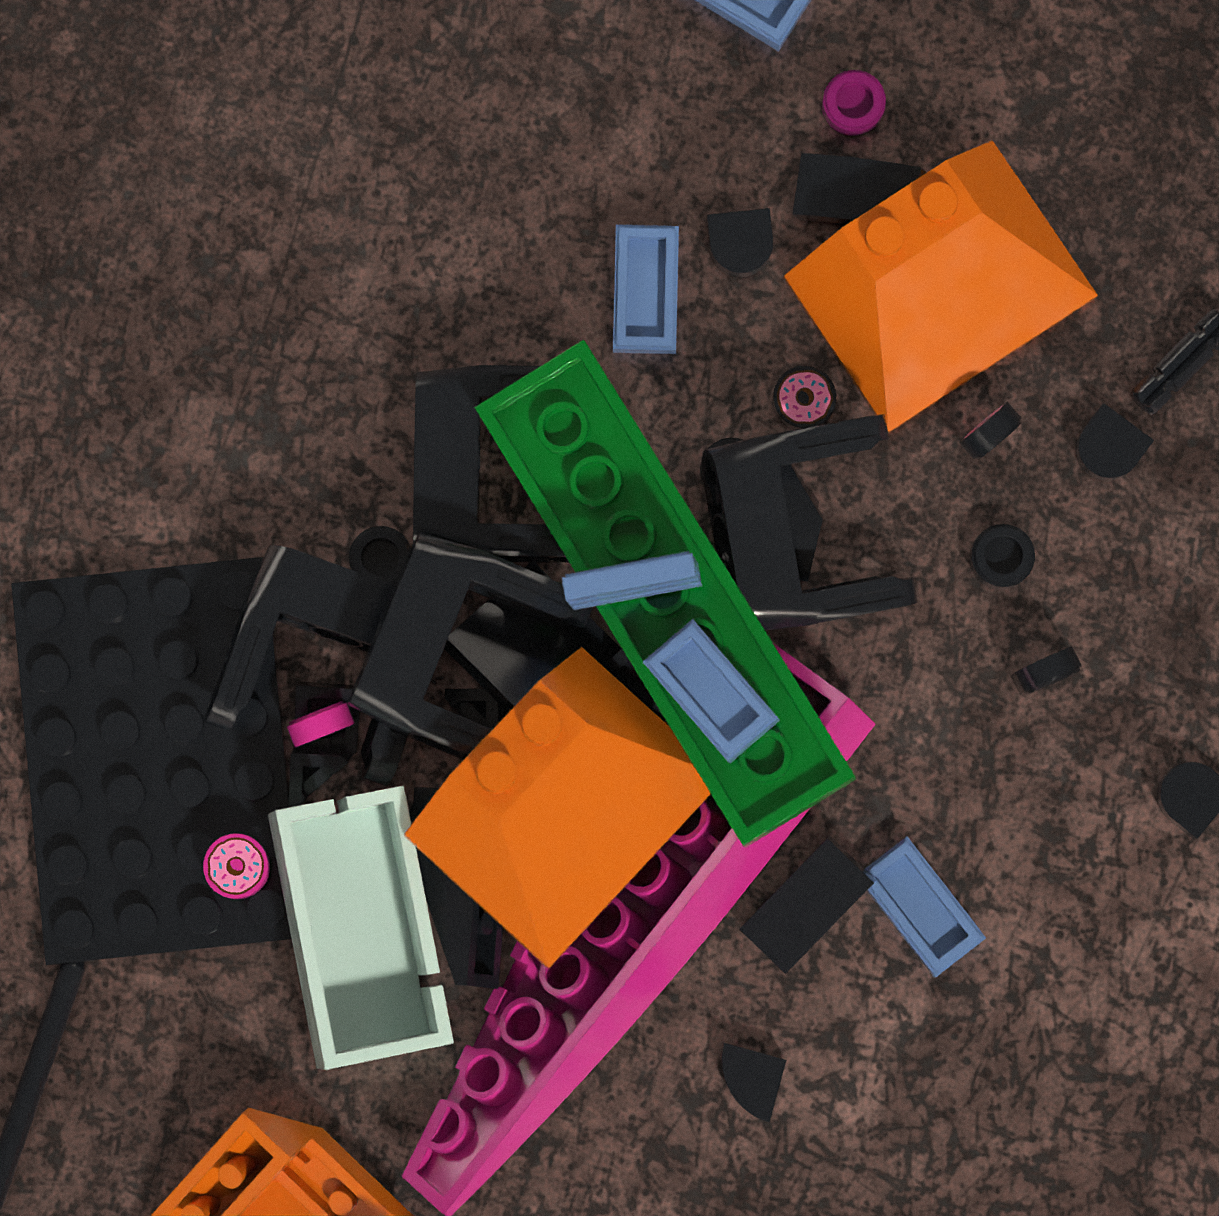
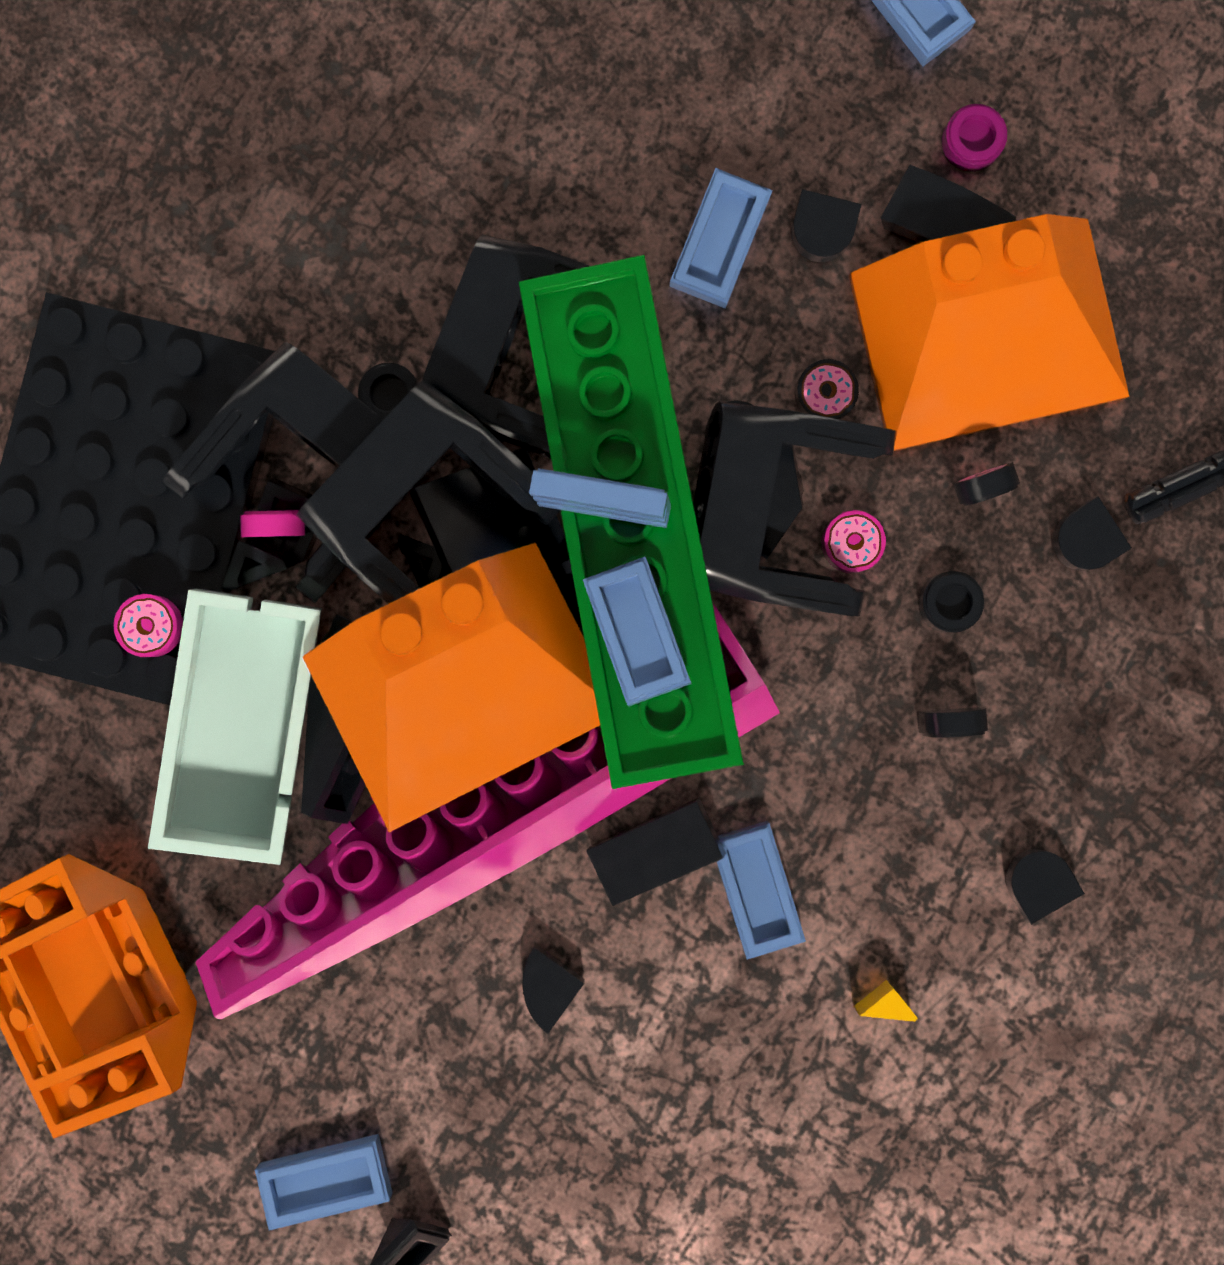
camera: 25 degrees right, 5 degrees up
none -> tile [821,510,886,573]
none -> yellow piece [853,980,918,1022]

